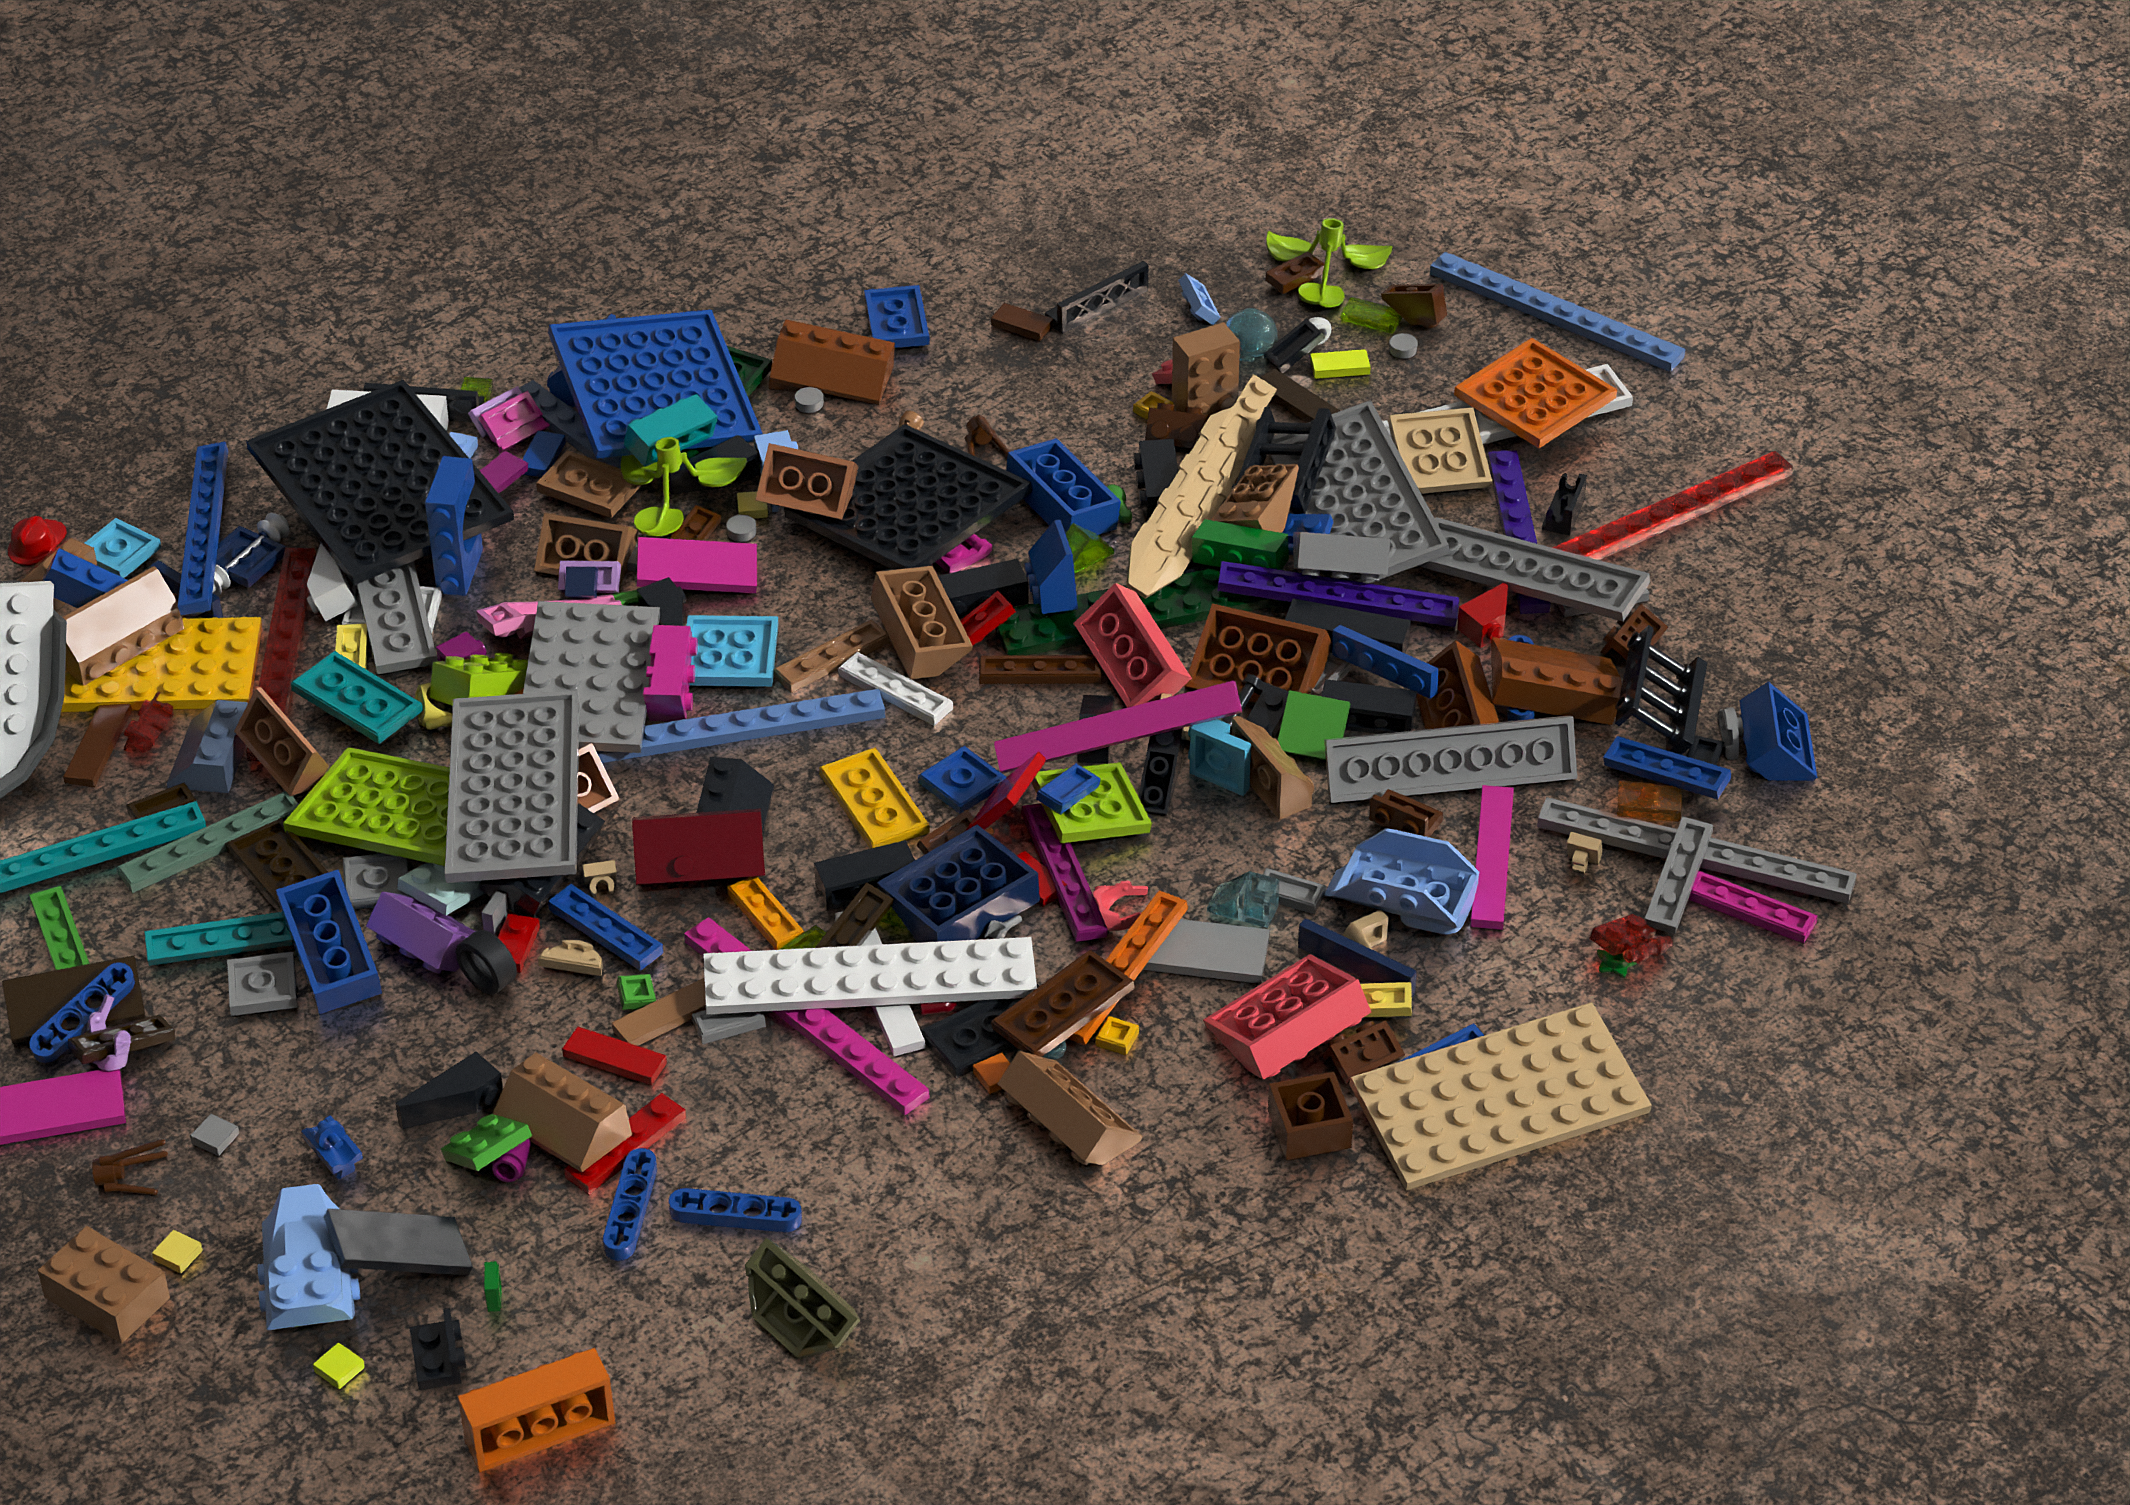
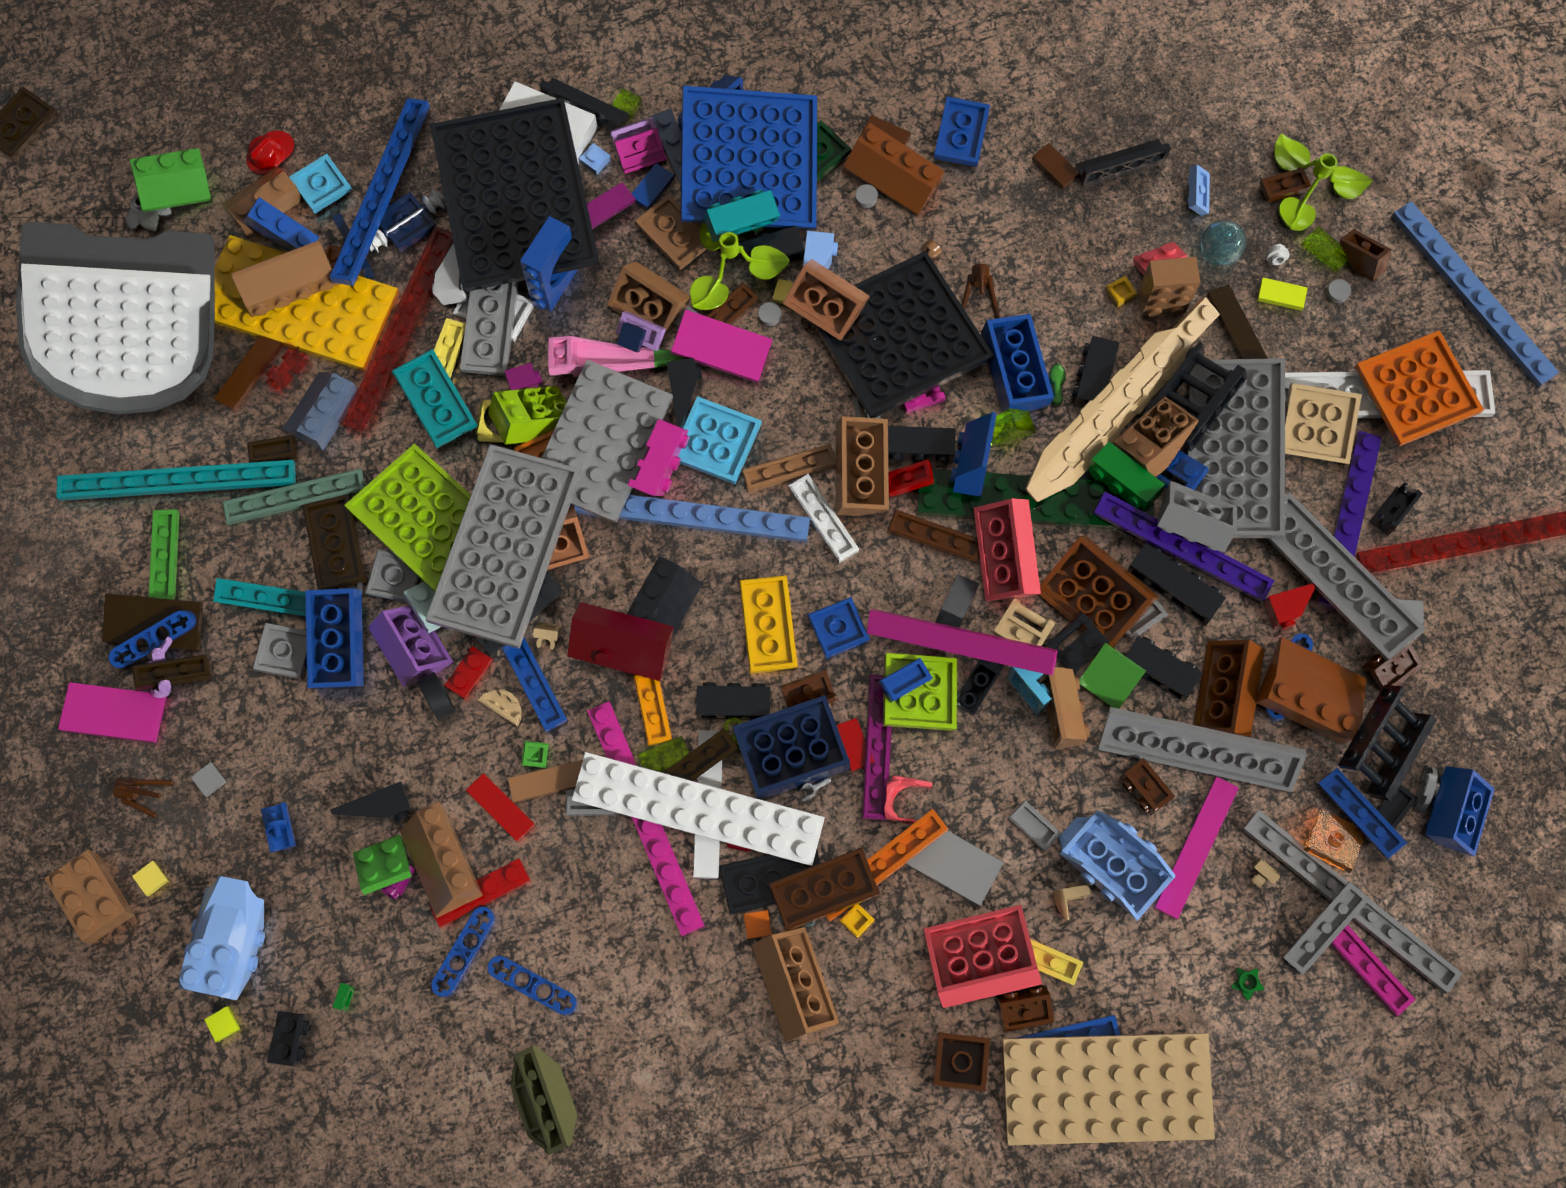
camera: 20 degrees right, 30 degrees up
nougat slope [234,687,329,796] -> none
black tile [324,1208,473,1275] -> none
orange brick [458,1348,615,1473] -> none
light grey tile [481,891,509,936] -> none
red tile [966,751,1046,830] -> none
reddish brown bracket [1145,403,1209,449] -> none
clear light blue slope [1207,871,1280,928] -> none
black tile [1264,318,1325,373] -> none
dark blue tile [1298,918,1417,997] -> none
blue plate [1332,625,1438,699] -> none
clear red plate [1589,914,1673,963] -> none

